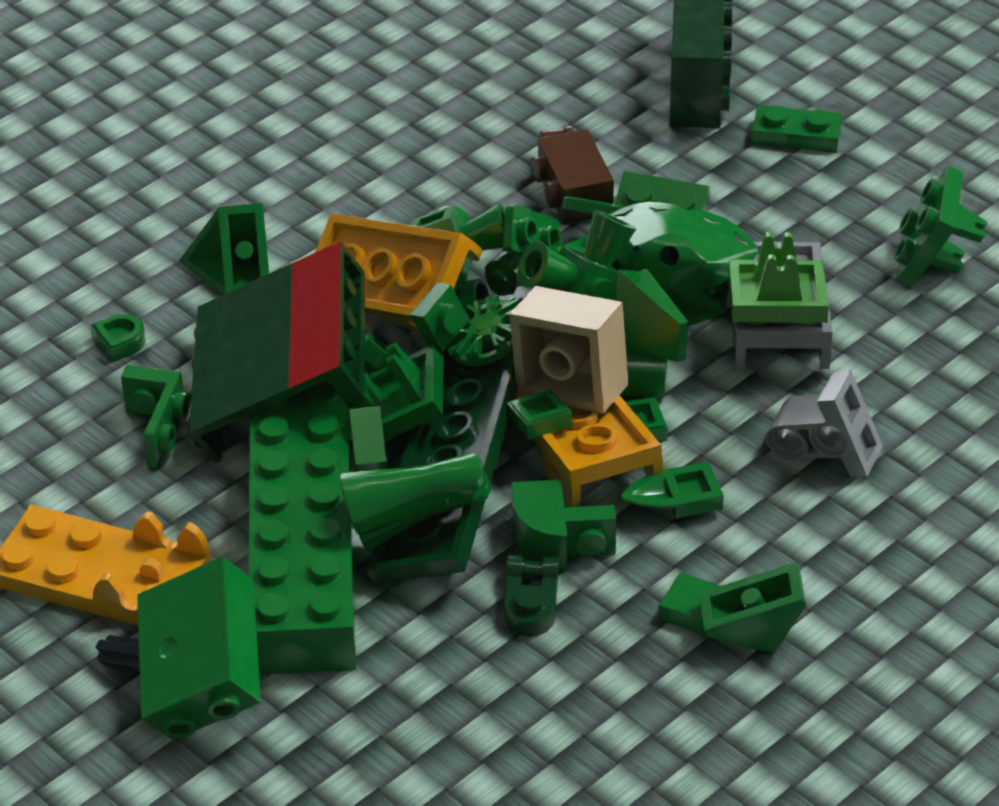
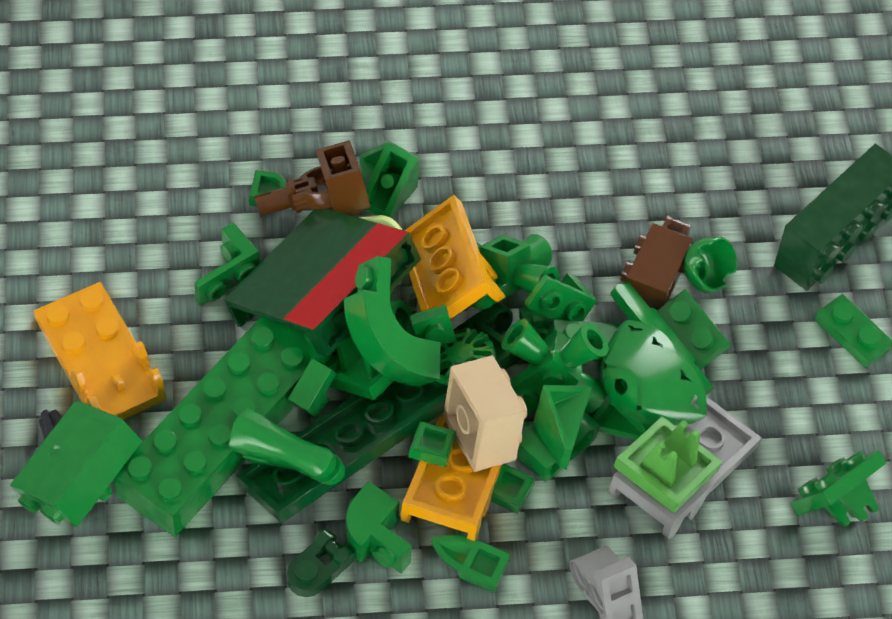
camera: 35 degrees right, 15 degrees up
none -> reddish brown brick [255,140,371,217]
none -> green arch [344,256,441,387]
none -> green hair [683,236,737,294]

